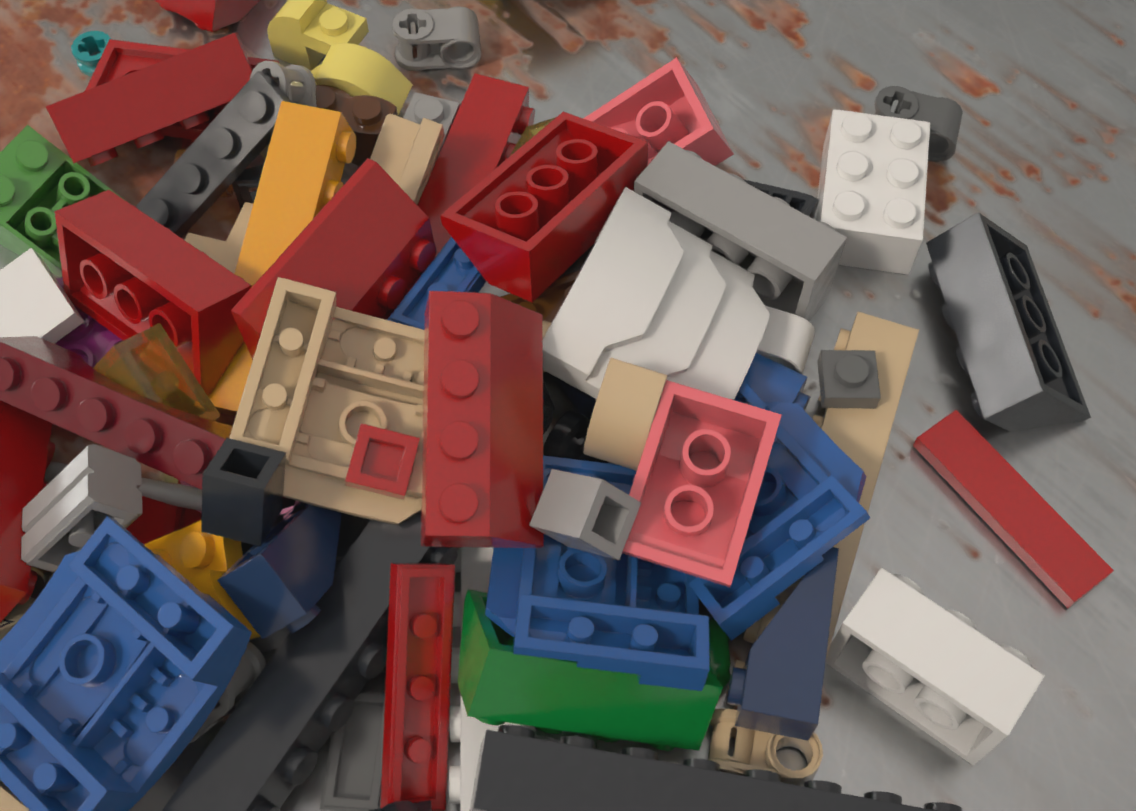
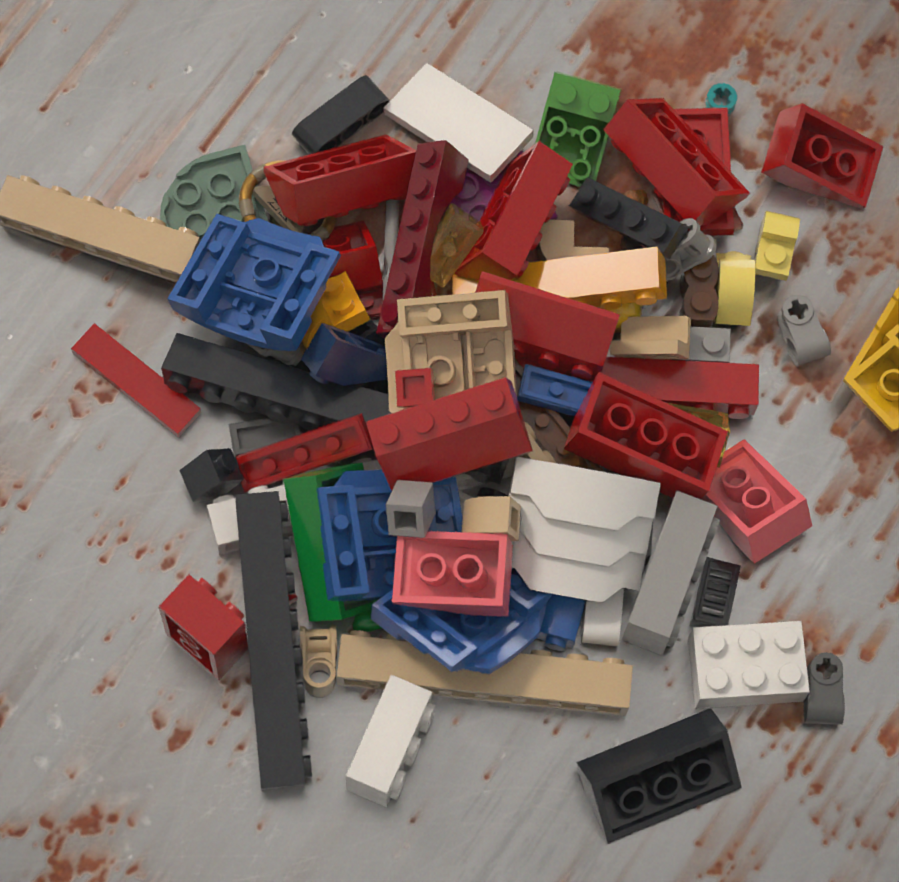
camera: 70 degrees right, 10 degrees up
light grey brick [21,444,143,573] -> none
black brick [201,438,286,547] -> none
dark blue slope [727,547,839,741] -> none
dark grey plate [817,350,881,409] -> none
red tile [913,410,1114,609] -> none

